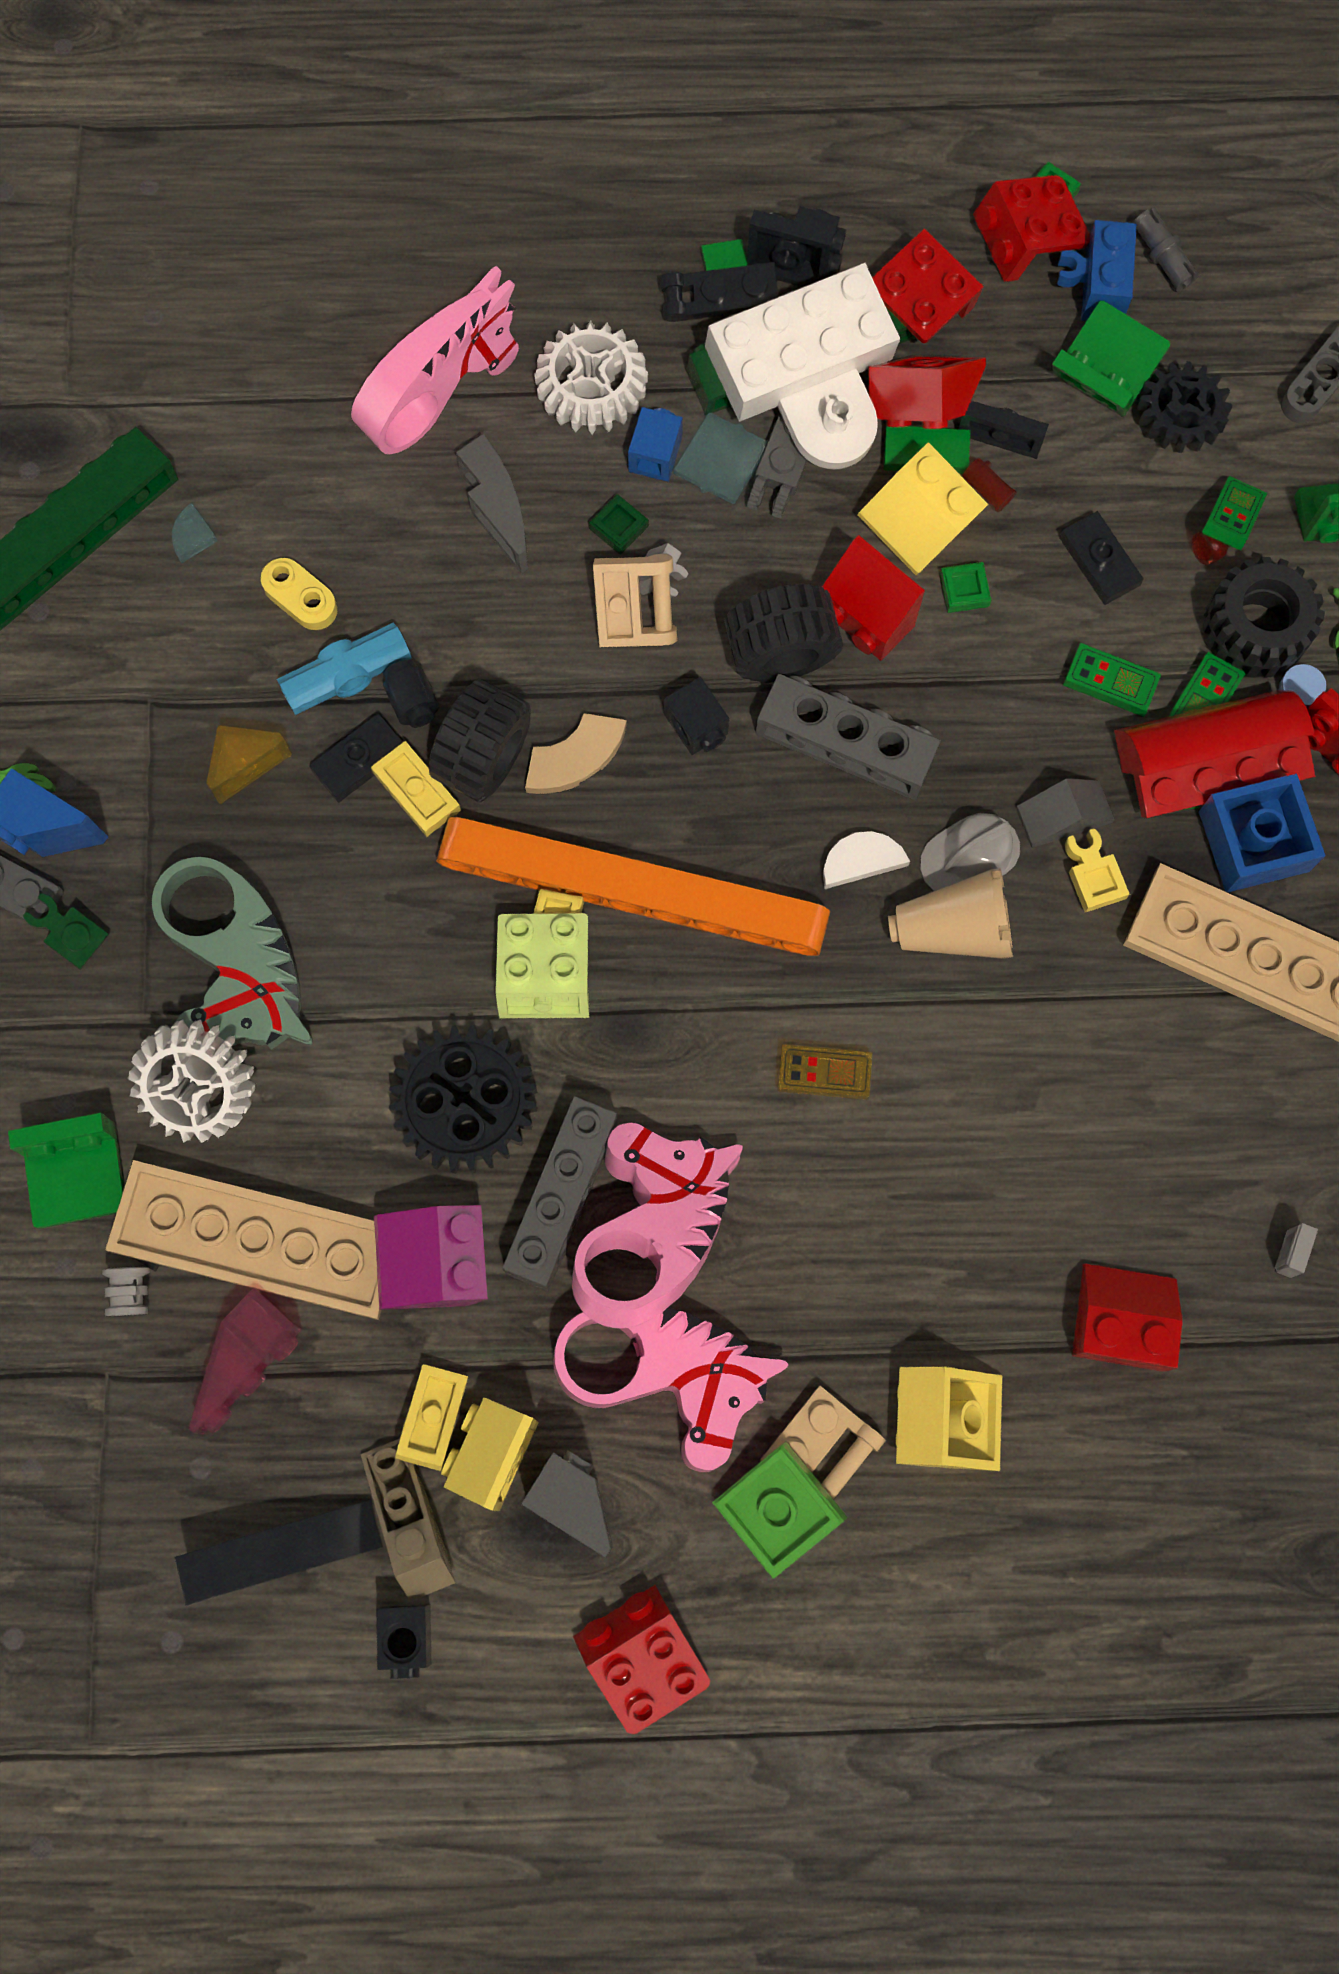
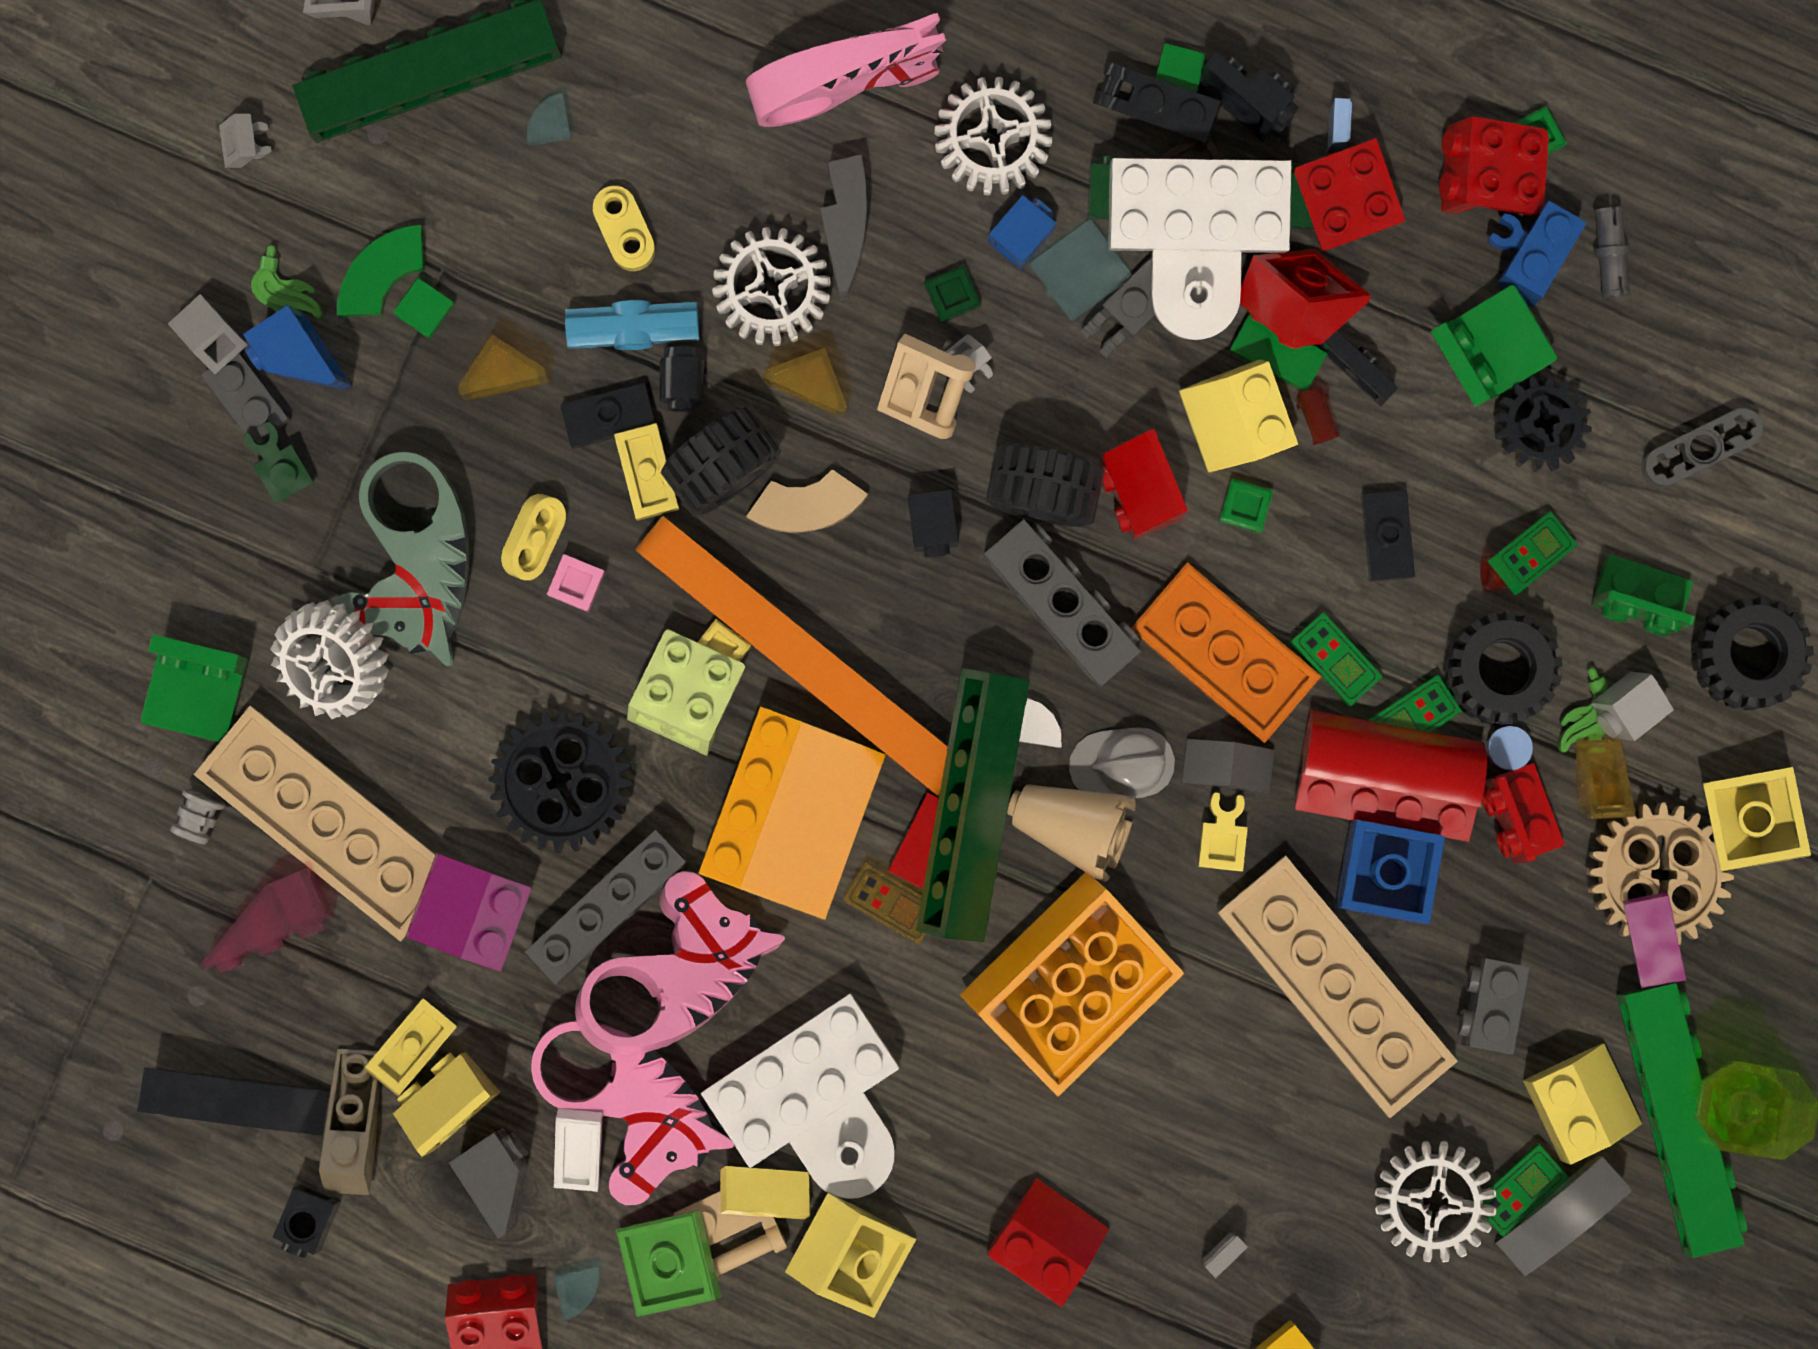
camera: 25 degrees right, 10 degrees up
none -> green tile [337,225,425,318]
none -> green tile [393,278,455,340]
none -> light yellow plate [501,494,566,580]
none -> bright pink plate [547,554,606,613]
none -> white tile [554,1108,603,1192]
none -> clear light blue tile [554,1266,600,1321]
none -> light orange slope [698,706,886,920]
none -> white brick [701,993,900,1199]
none -> white gear [712,227,831,346]
none -> light yellow tile [720,1166,810,1219]
none -> clear yellow slope [763,348,848,419]
none -> red tile [888,793,939,889]
none -> dark green brick [916,668,1030,942]
none -> light orange slope [960,872,1184,1097]
none -> orange tile [1131,562,1322,744]
none -> light blue tile [1327,98,1352,152]

